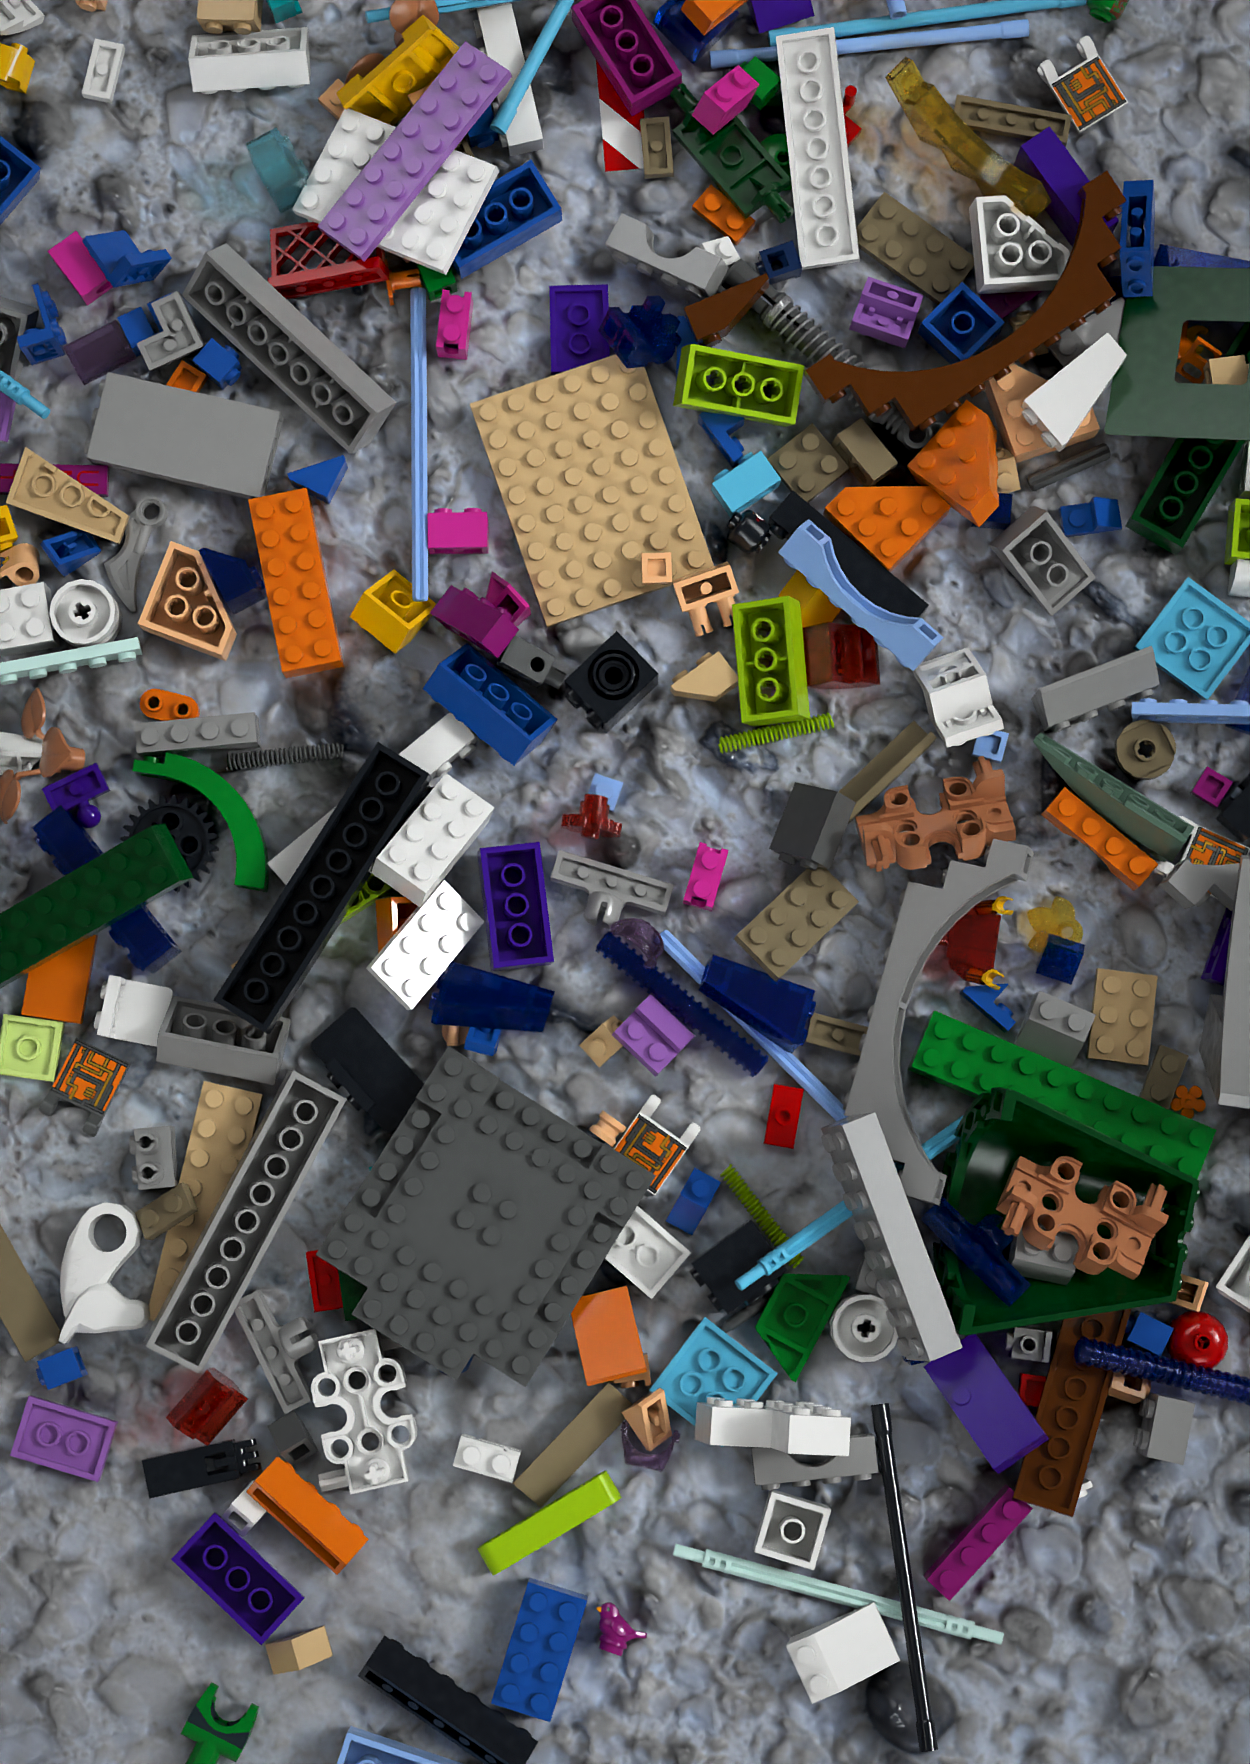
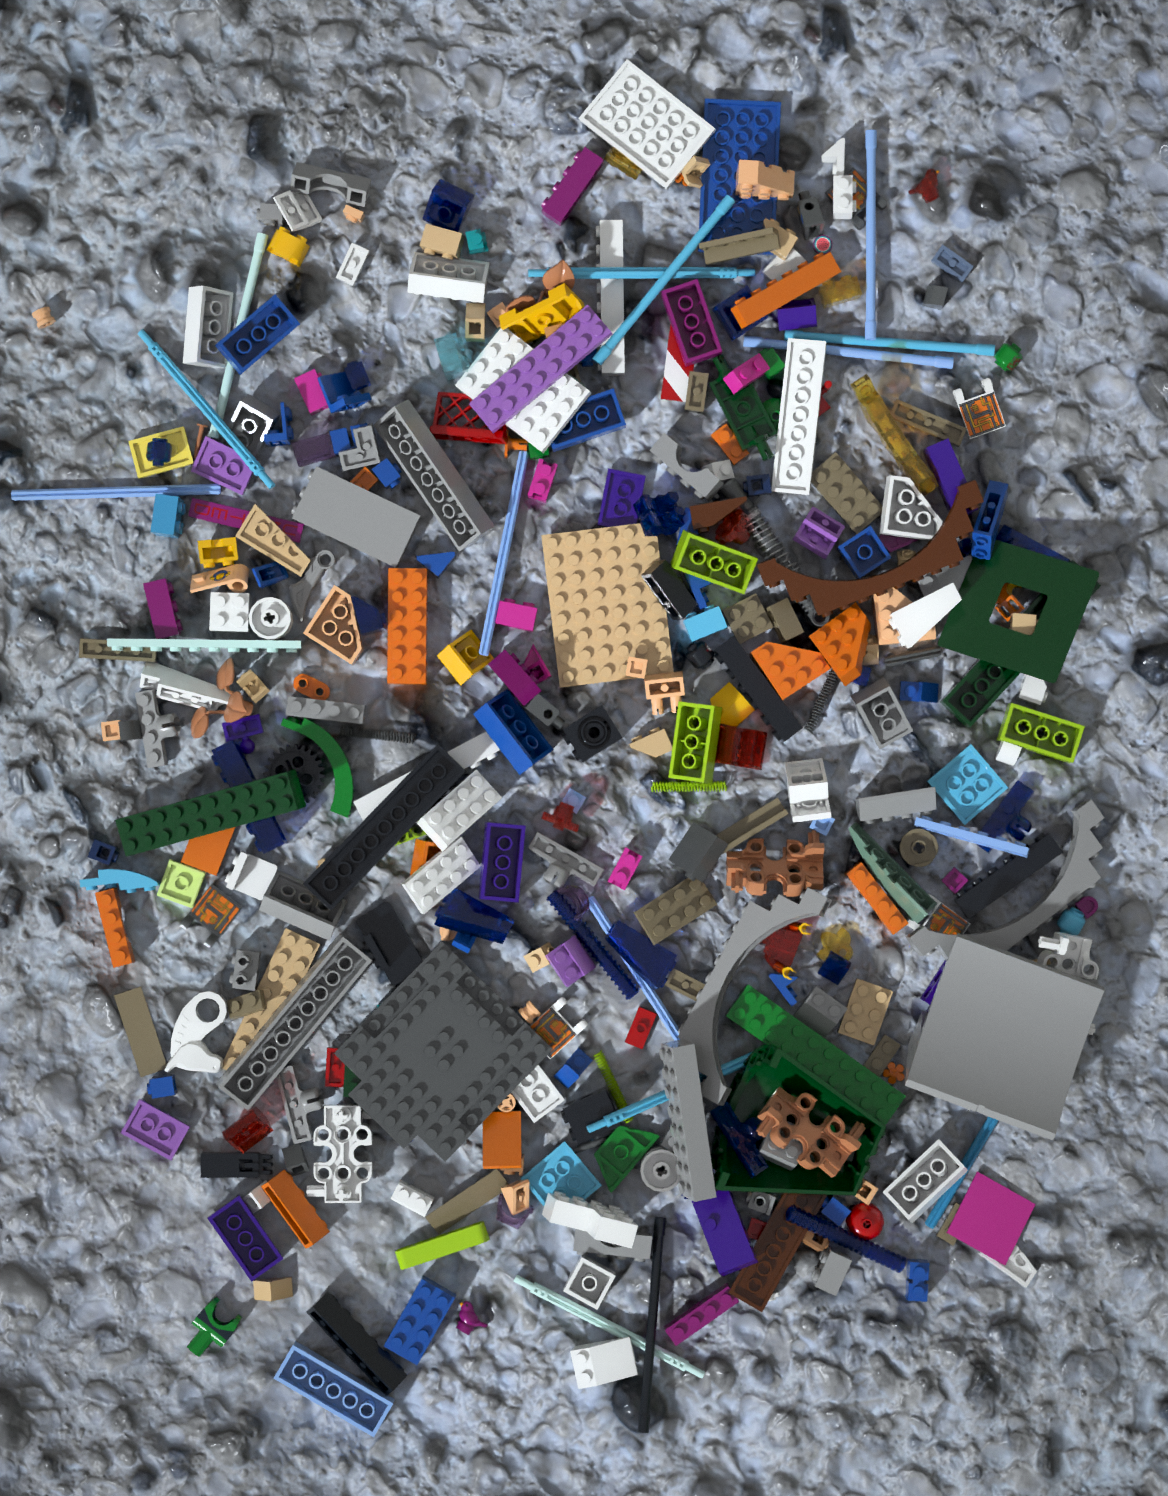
camera: 15 degrees right, 5 degrees up
light blue arch [778,519,944,671] -> none
none -> tan bracket [236,669,270,703]
none -> clear blue brick [344,360,371,392]
none -> tan slope [465,303,486,342]
none -> light nougat wheel [498,1093,516,1112]
none -> black brick [641,559,698,620]
none -> clear red plant [715,509,750,545]
none -> dark grey piece [804,668,838,734]

